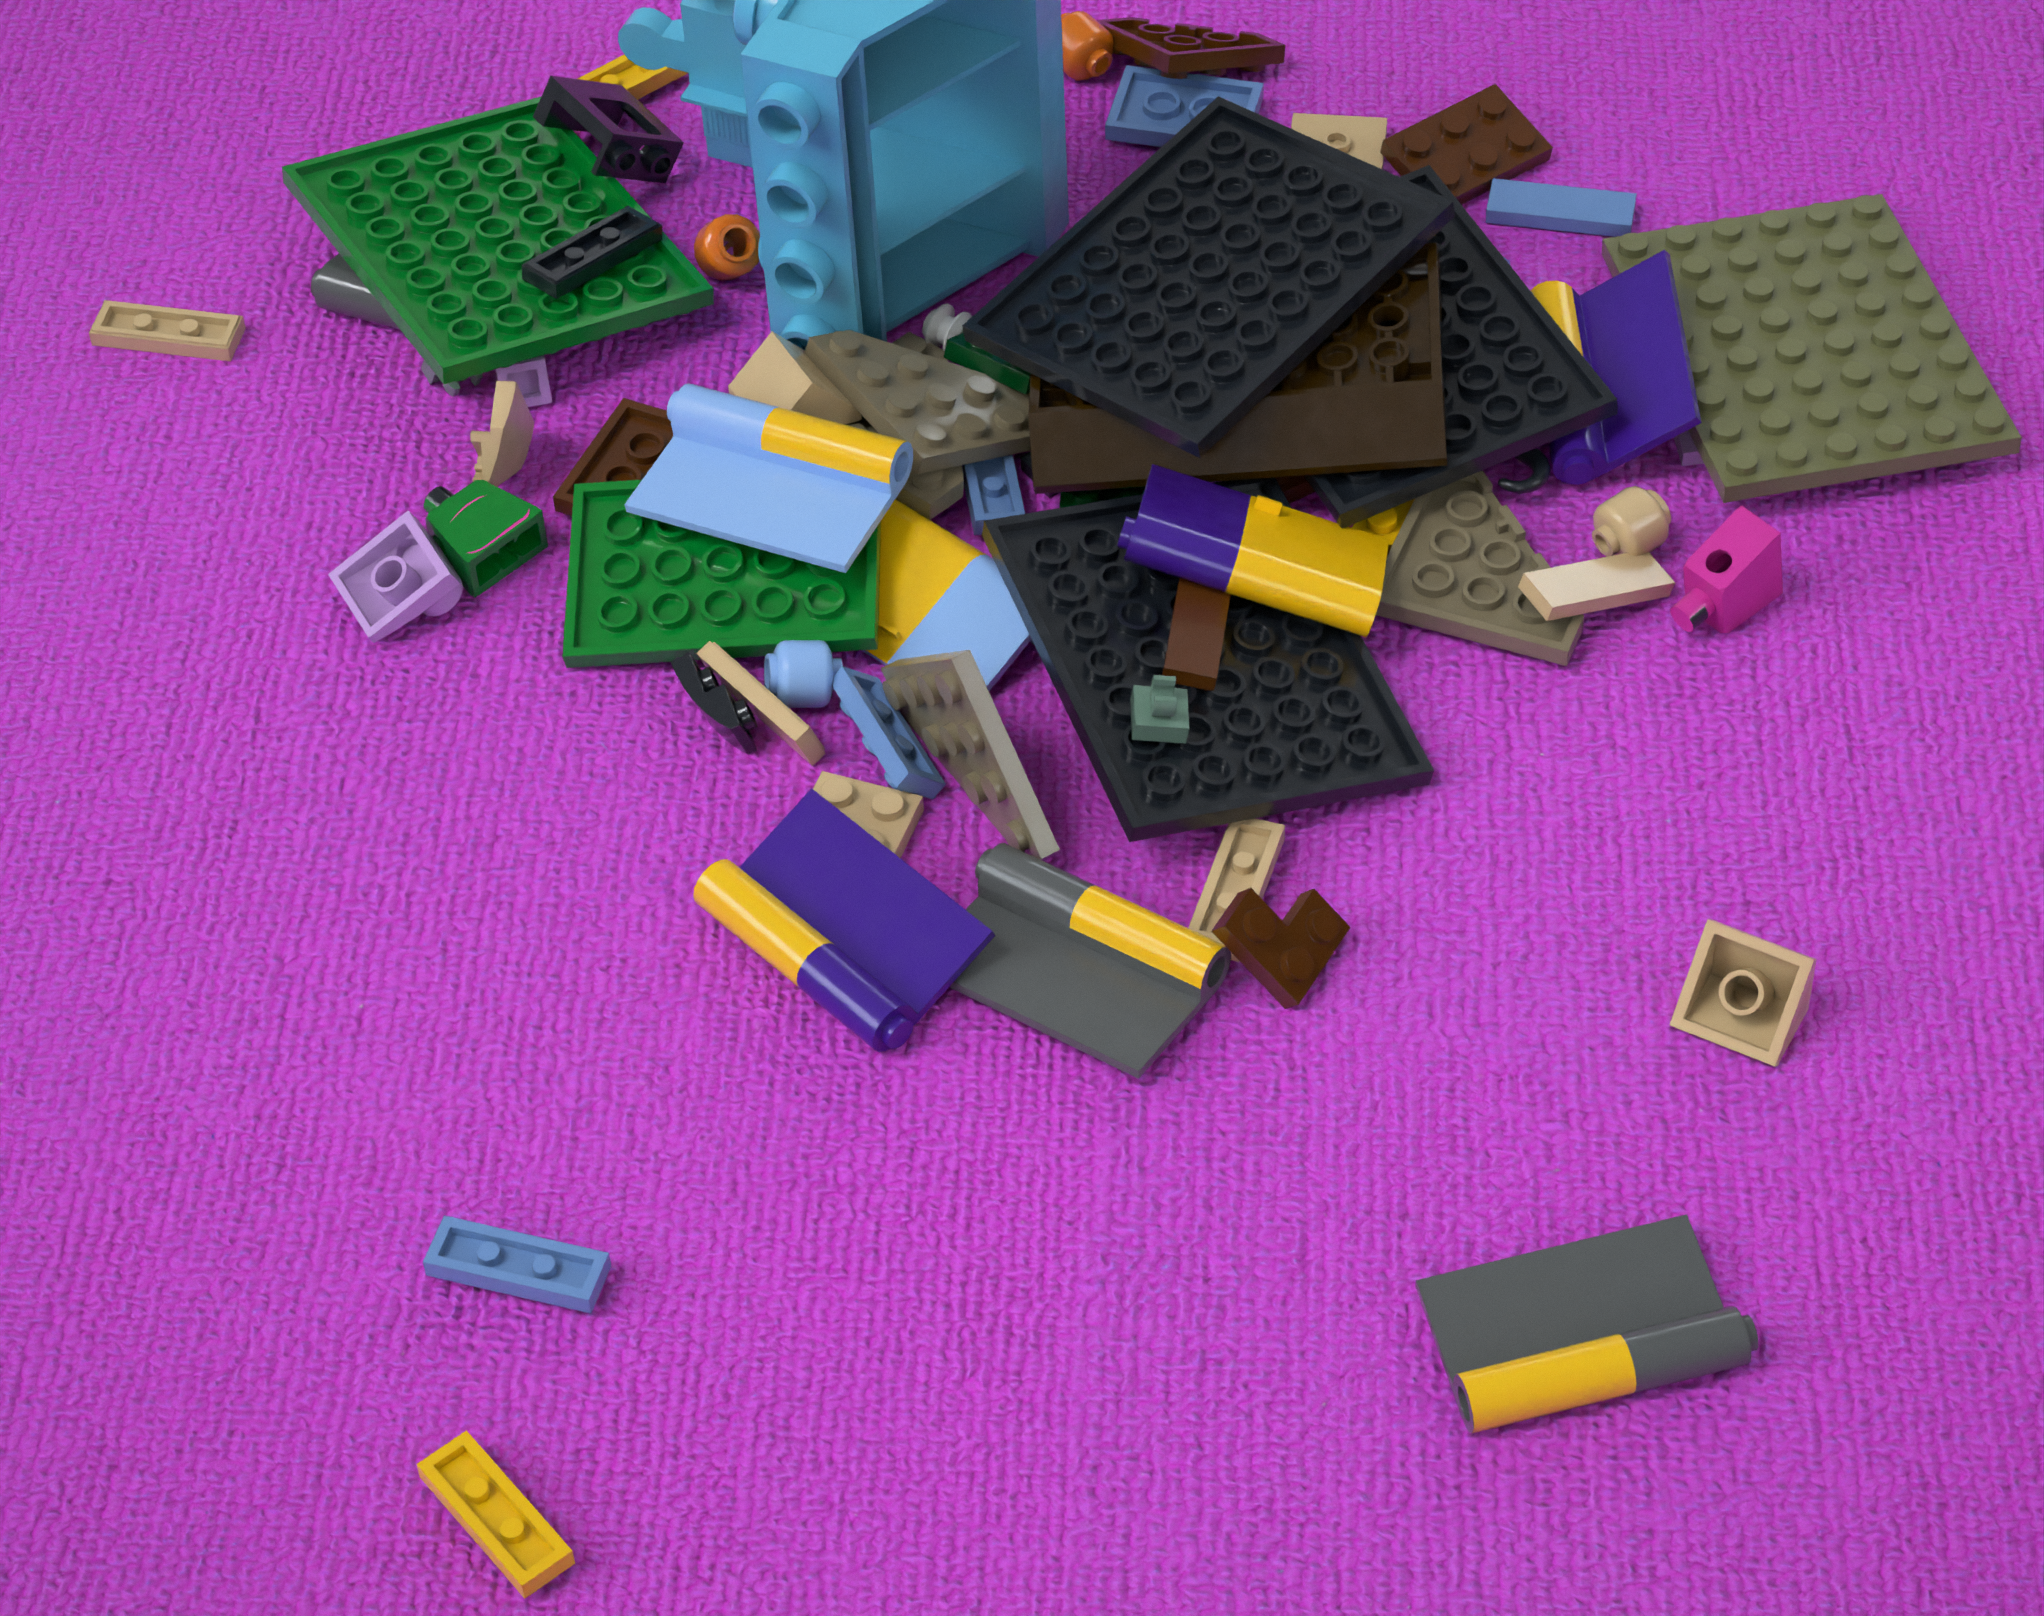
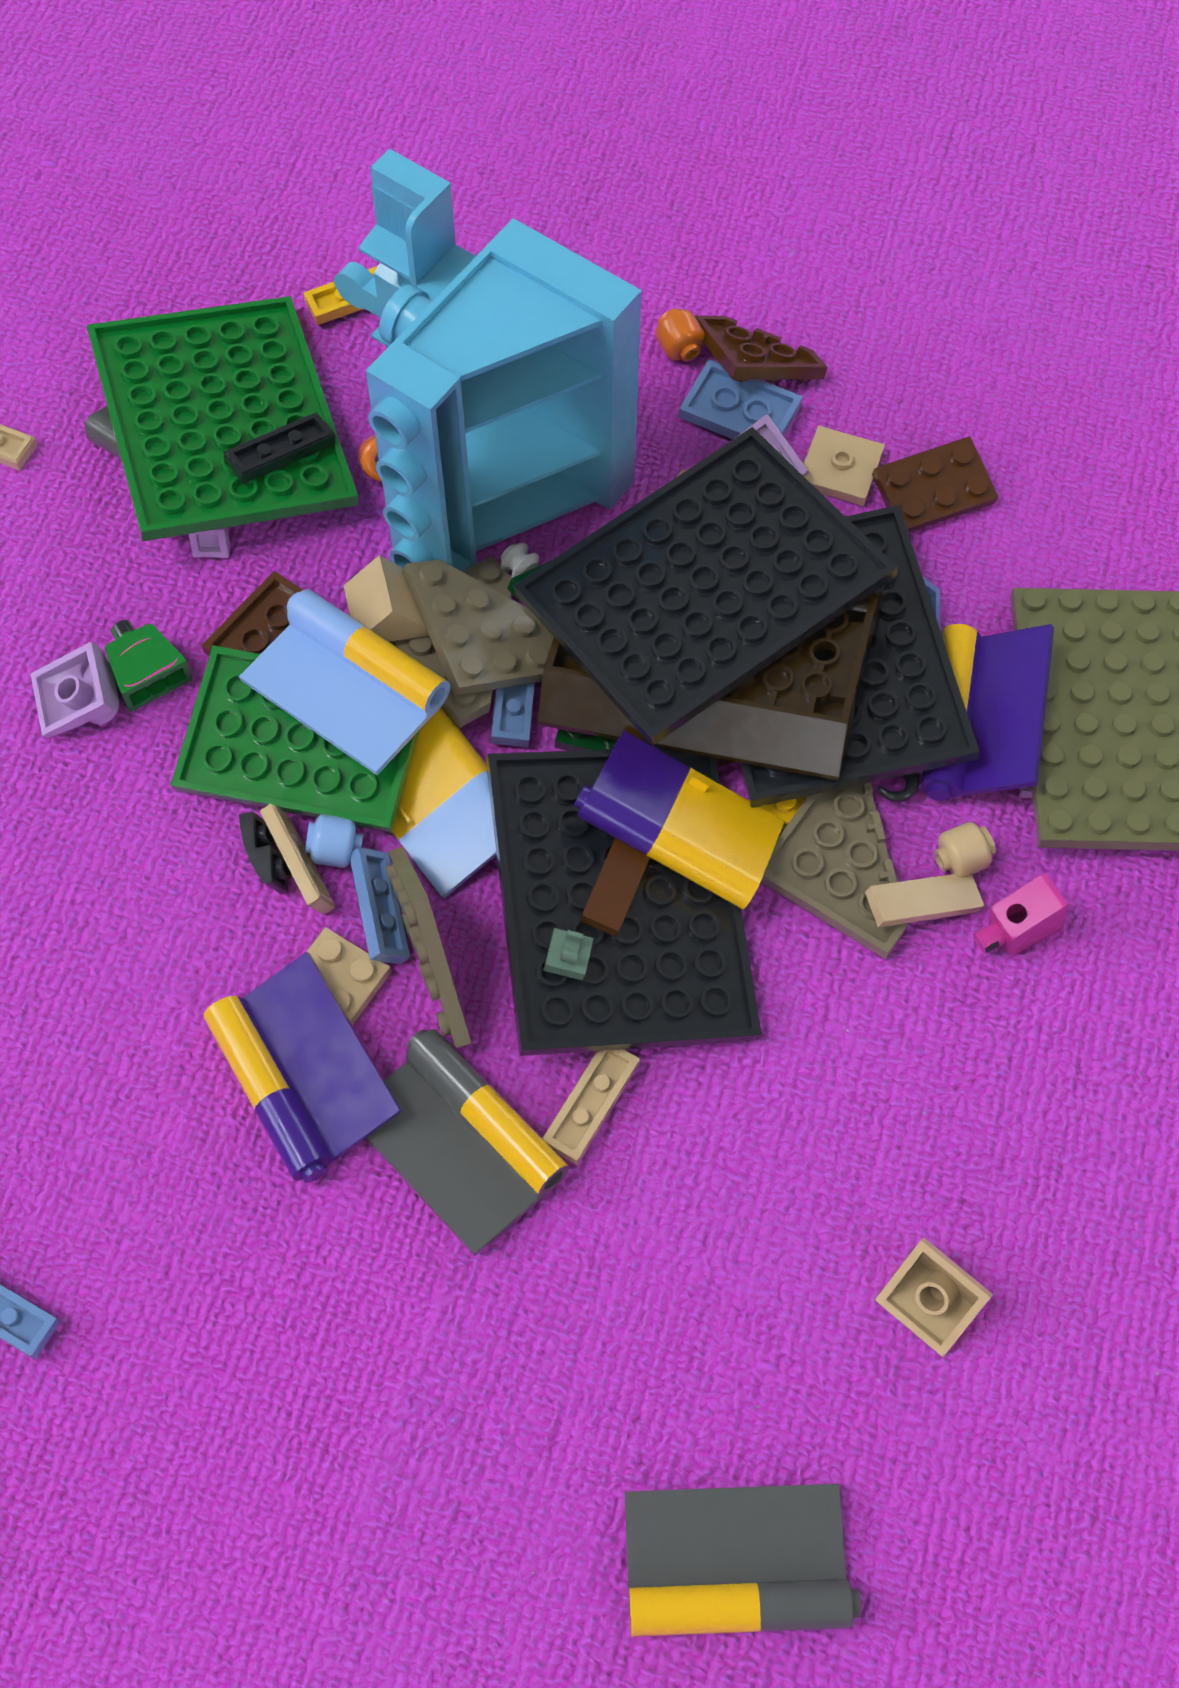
camera: 10 degrees right, 15 degrees up
slope [470,381,535,487] -> none
black window [533,76,684,183] -> none
reddish brown plate [1211,888,1350,1009] -> none
medium blue tile [1486,178,1637,237] -> none

